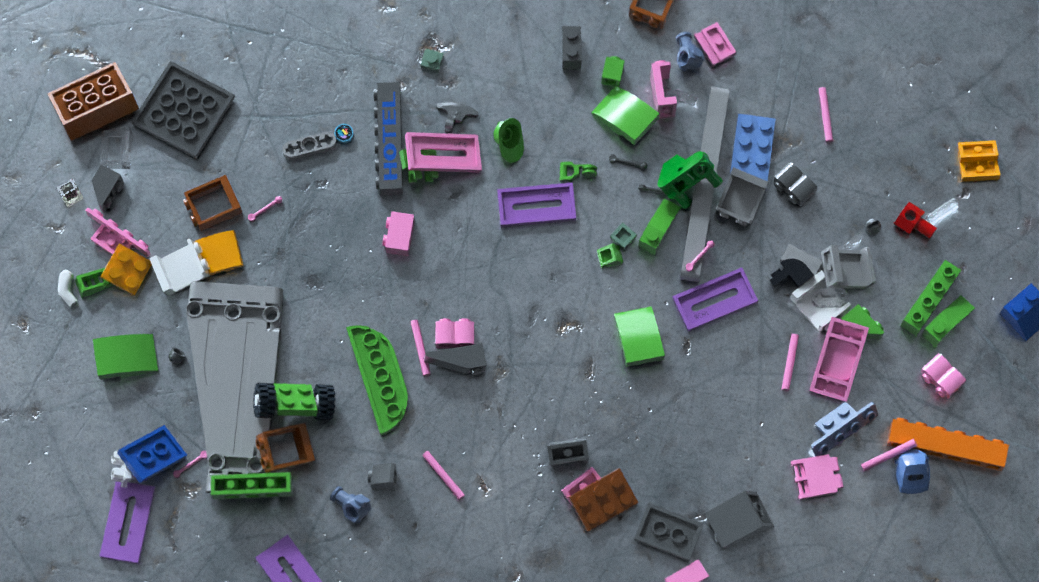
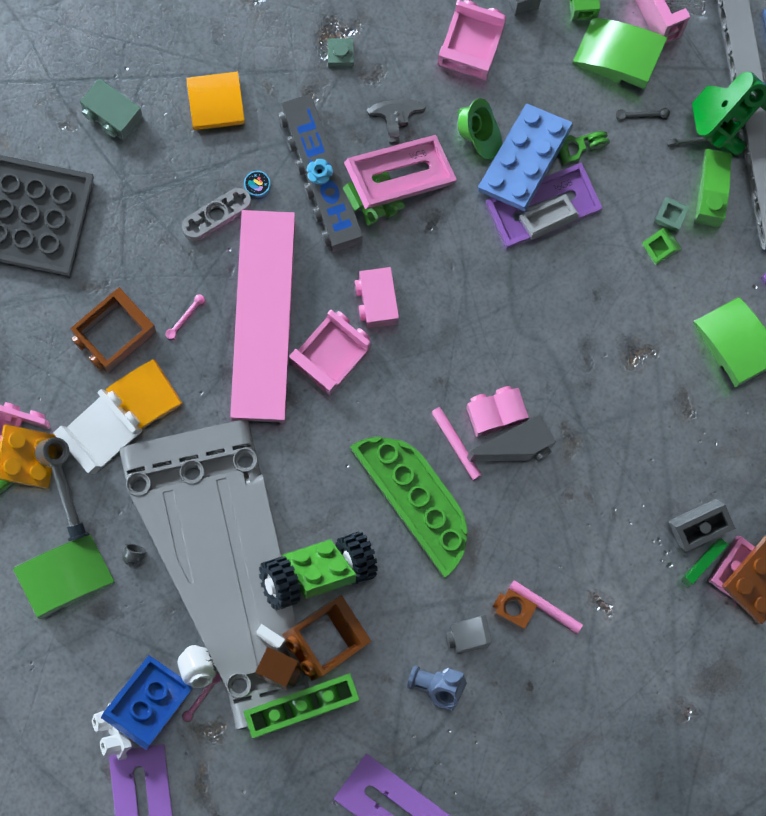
camera: 25 degrees left, 5 degrees up
none -> dark grey piece [35,437,89,541]
none -> sand green brick [80,78,143,140]
none -> white head [177,645,217,688]
none -> light orange slope [186,71,245,130]
none -> bright pink tile [230,210,295,424]
none -> reddish brown brick [255,646,301,691]
none -> white tile [256,624,285,650]
none -> bright pink panel [289,310,371,396]
none -> medium azure plate [307,159,333,184]
none -> bright pink panel [437,0,507,80]
none -> medium blue plate [478,103,573,212]
none -> dark orange brick [493,589,537,631]
none -> light grey tile [520,194,578,240]
none -> green tile [682,538,728,587]

